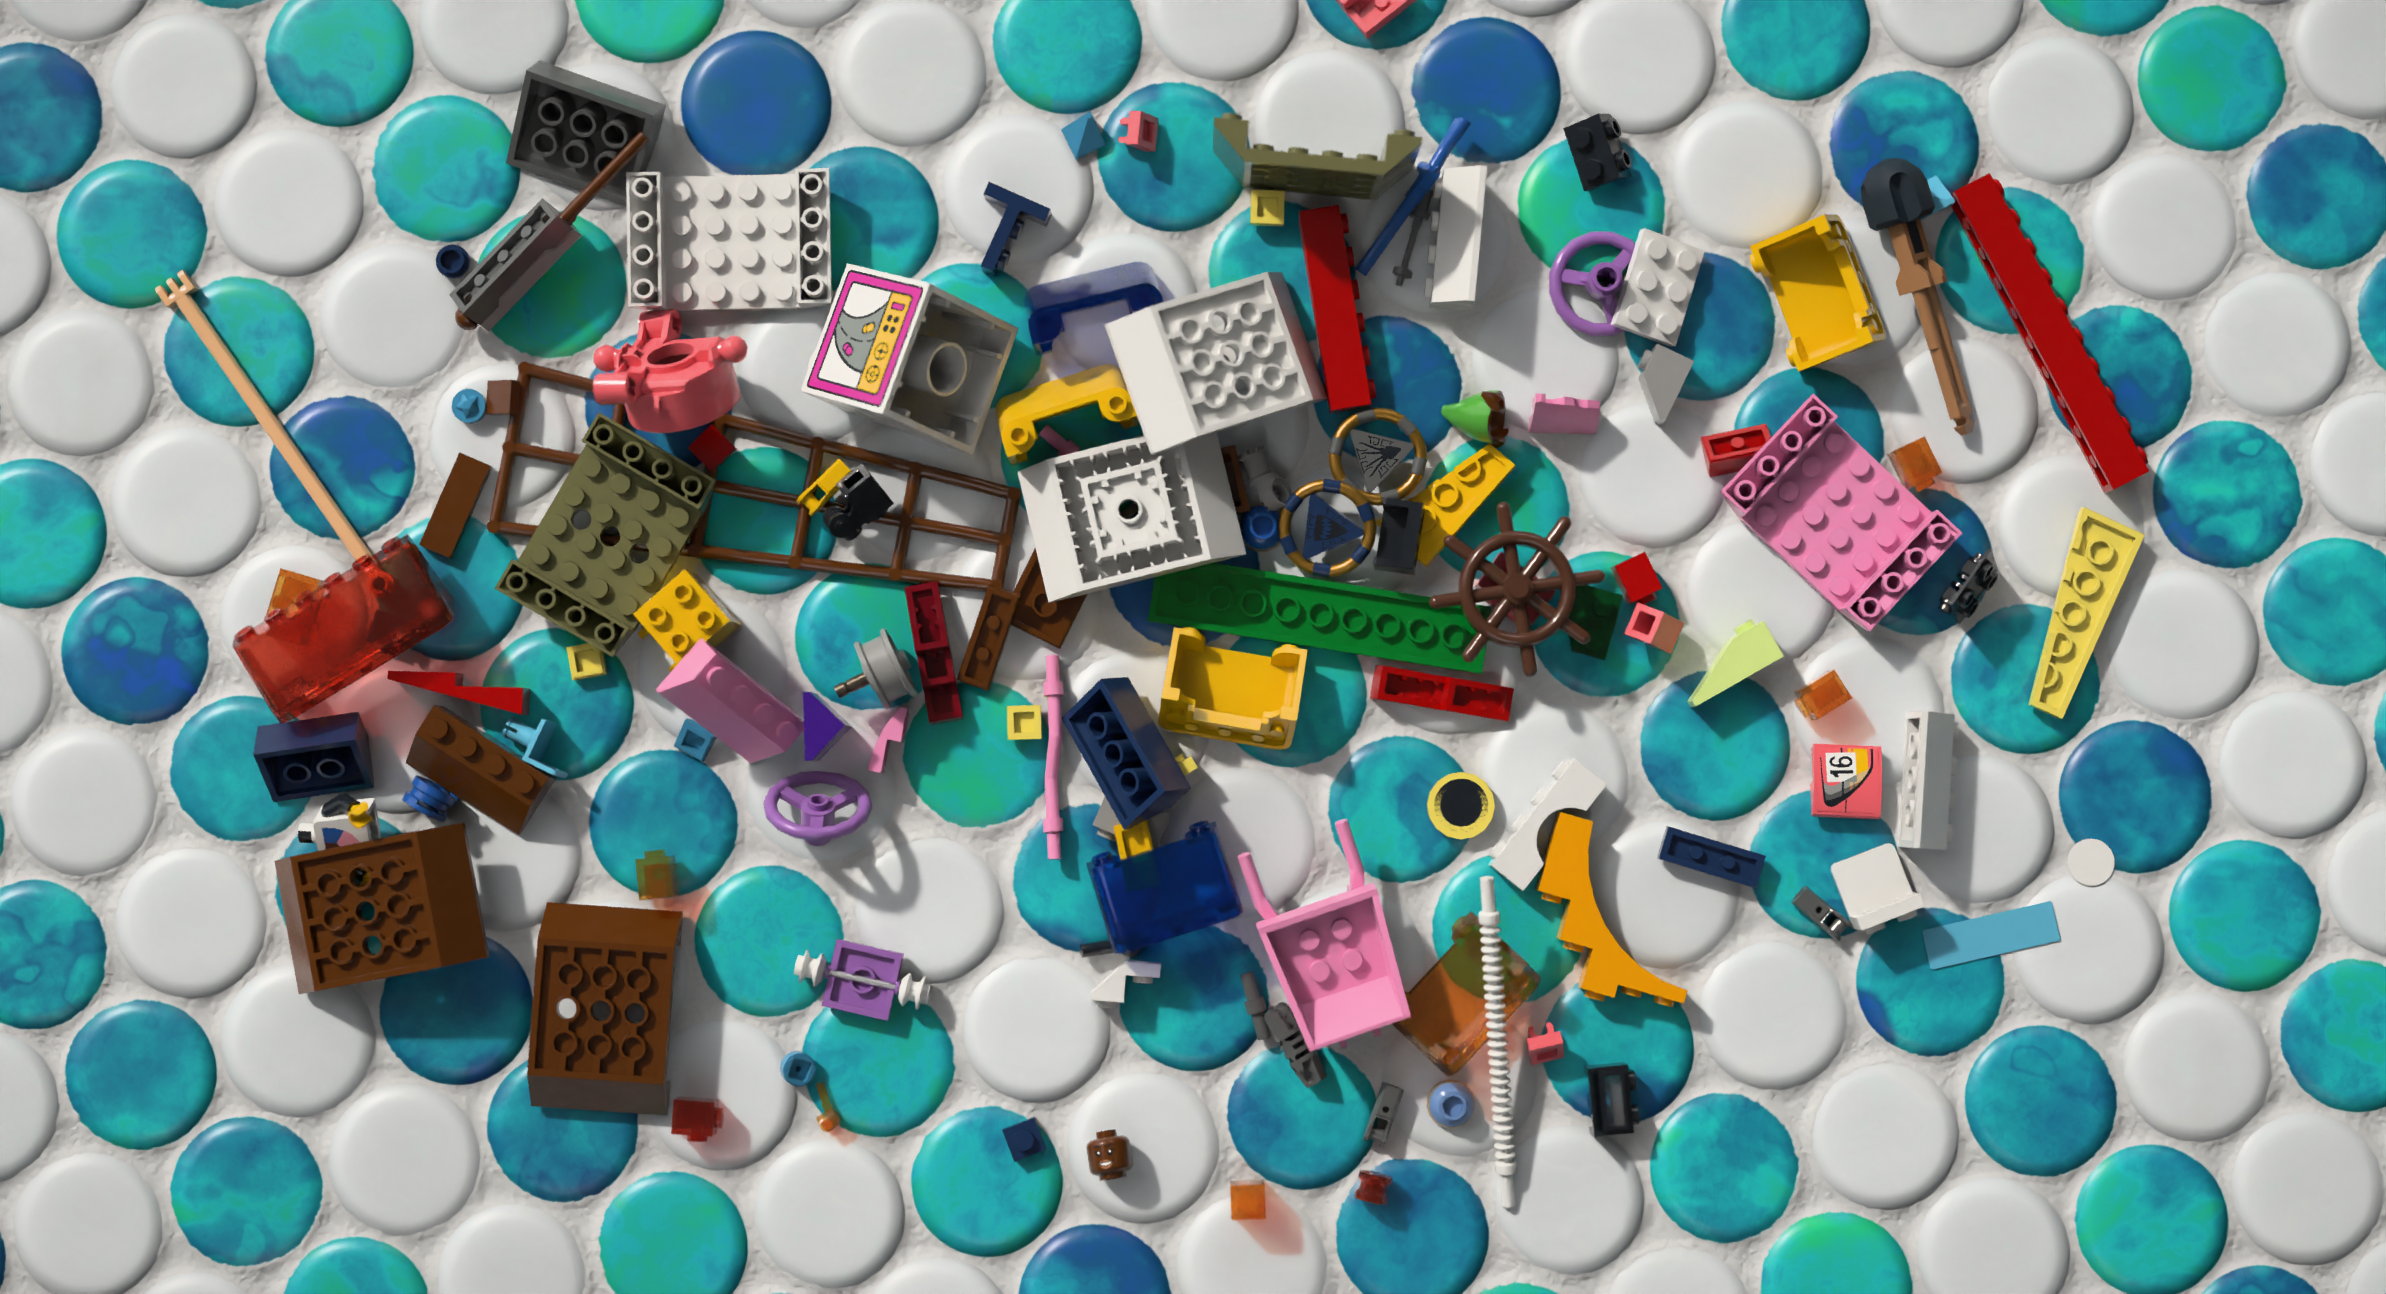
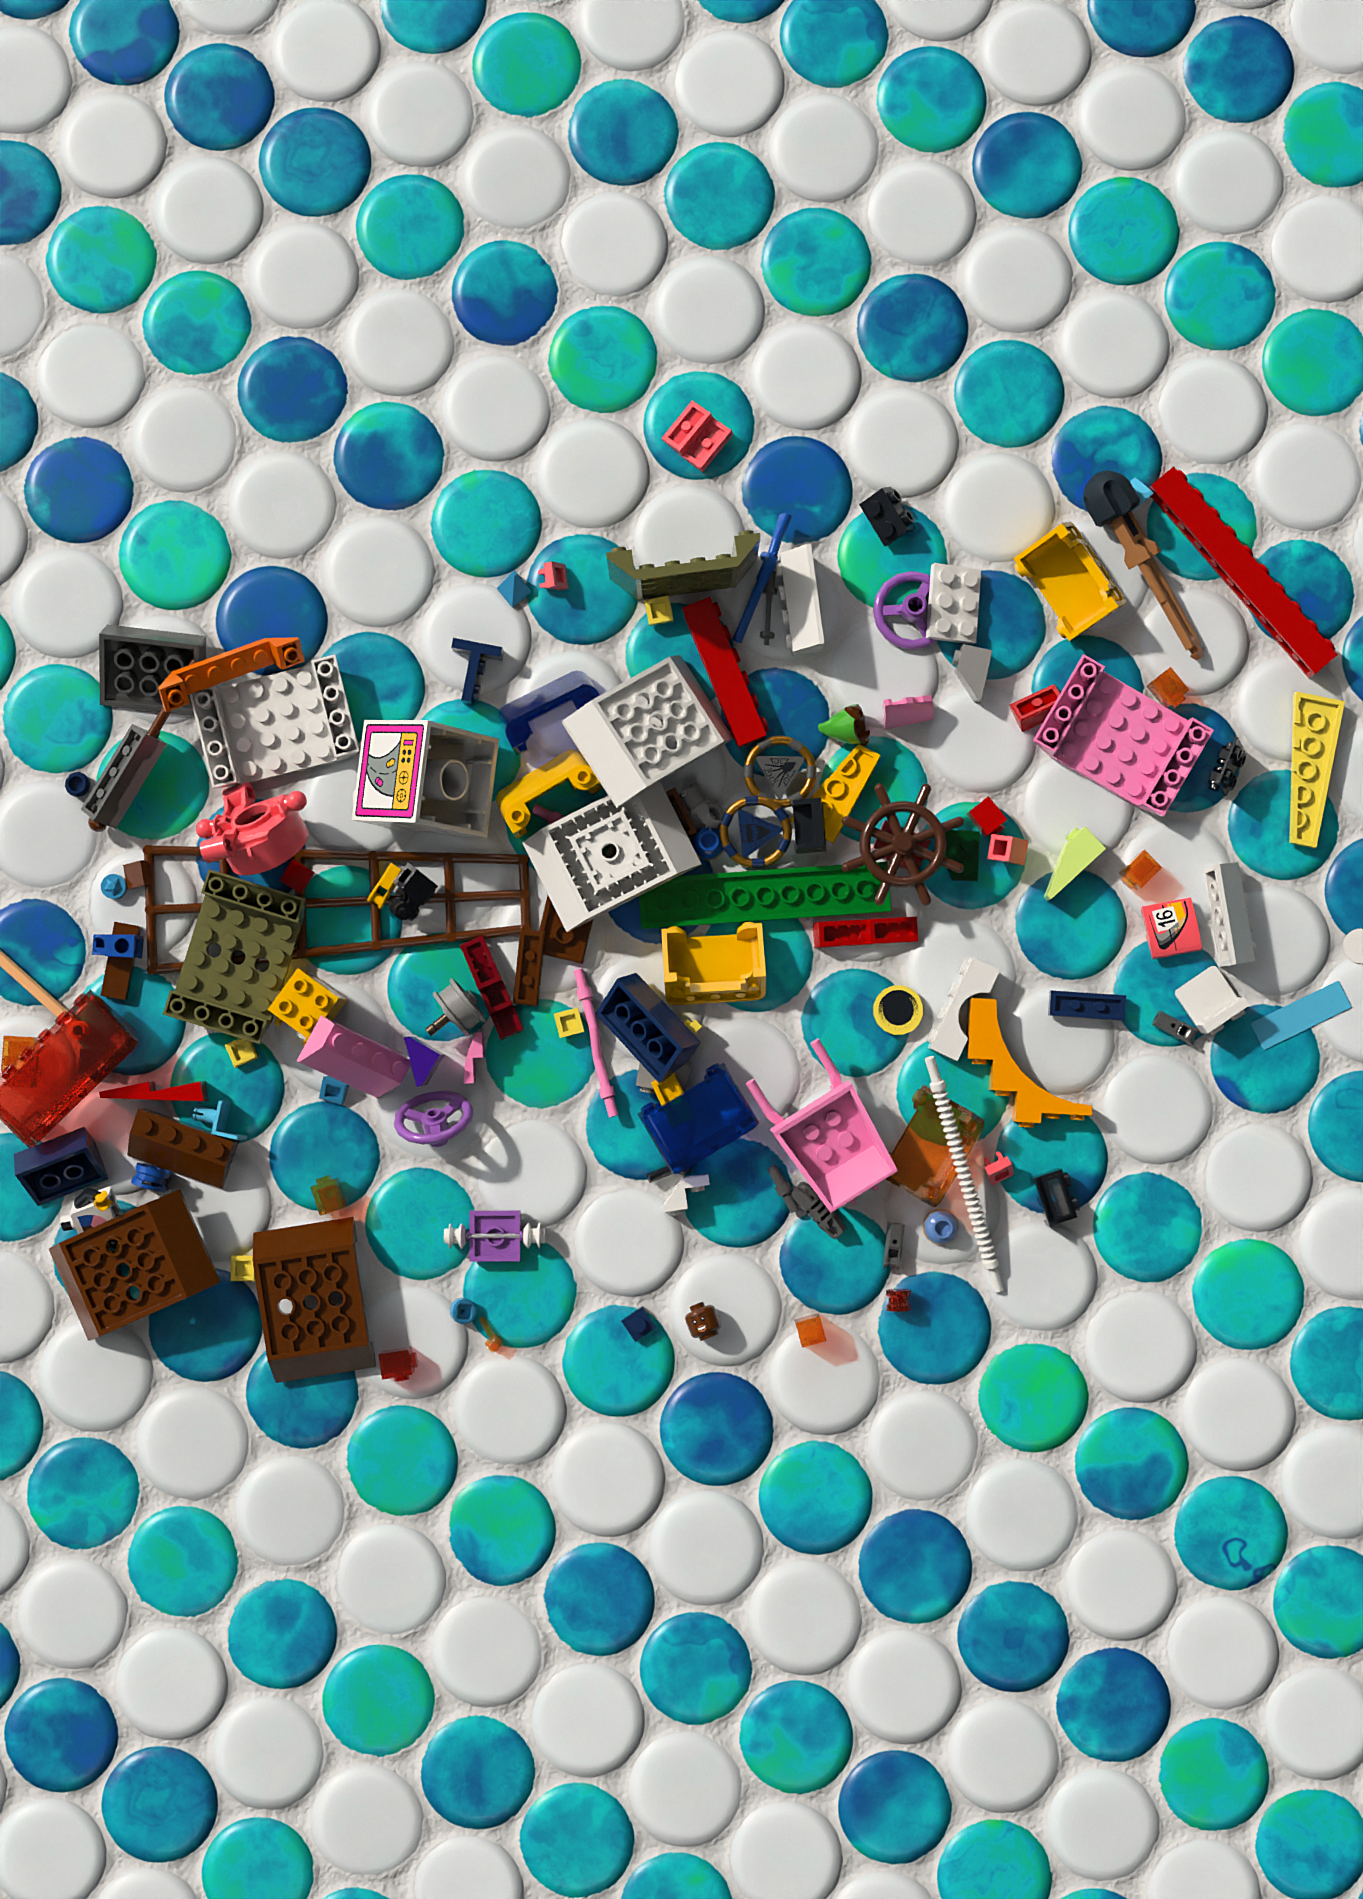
camera: 15 degrees left, 0 degrees up
none -> blue leg [92,934,144,959]
none -> orange slope [158,637,305,712]
none -> light yellow tile [230,1255,256,1281]

